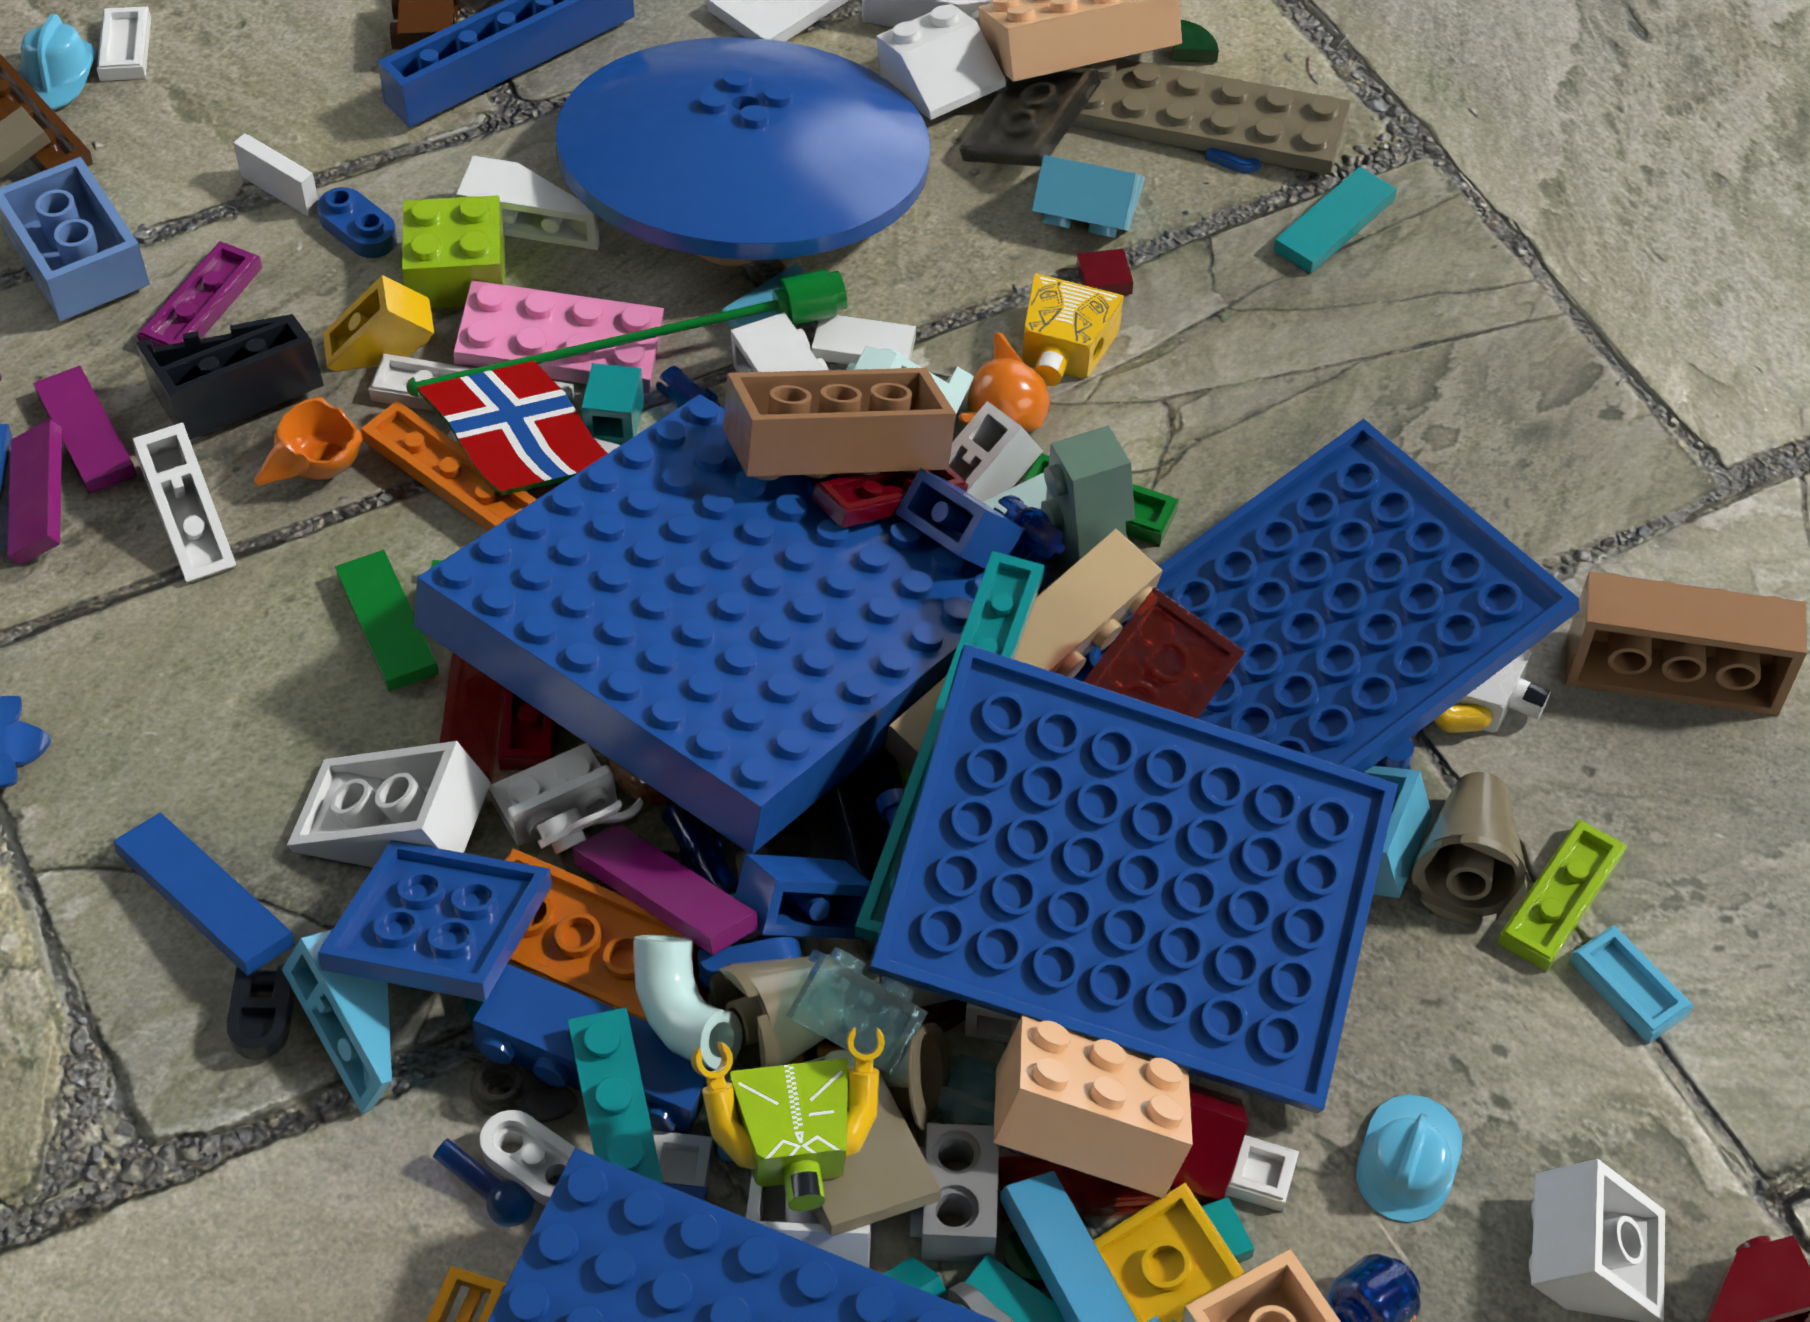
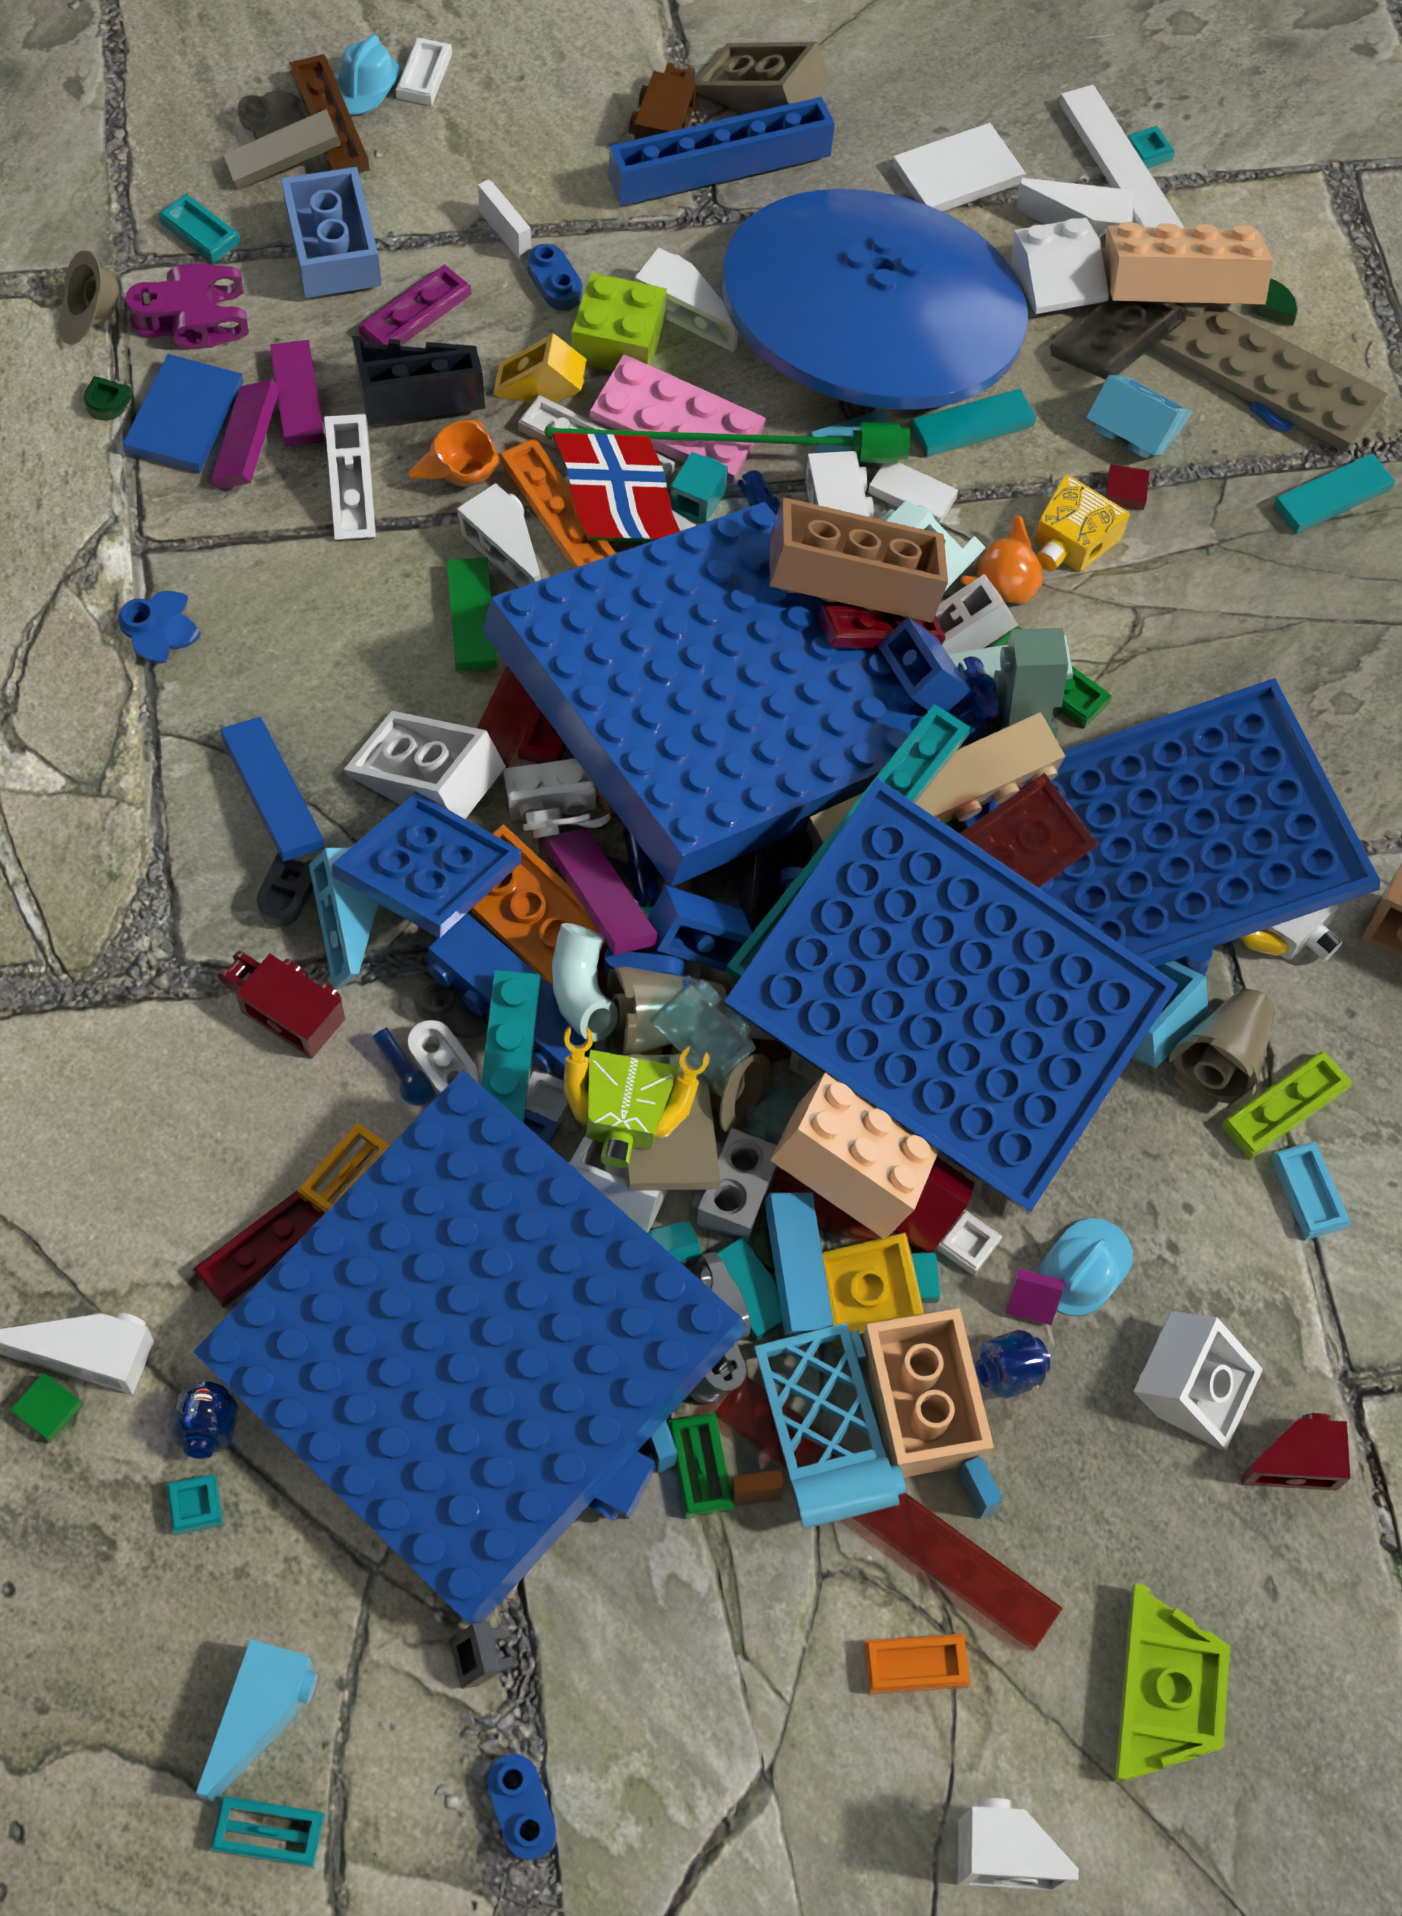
camera: 15 degrees right, 10 degrees up
none -> dark red brick [217,950,345,1059]
none -> white slope [457,483,541,588]
none -> teal tile [912,388,1036,457]
none -> magenta tile [1006,1268,1064,1326]

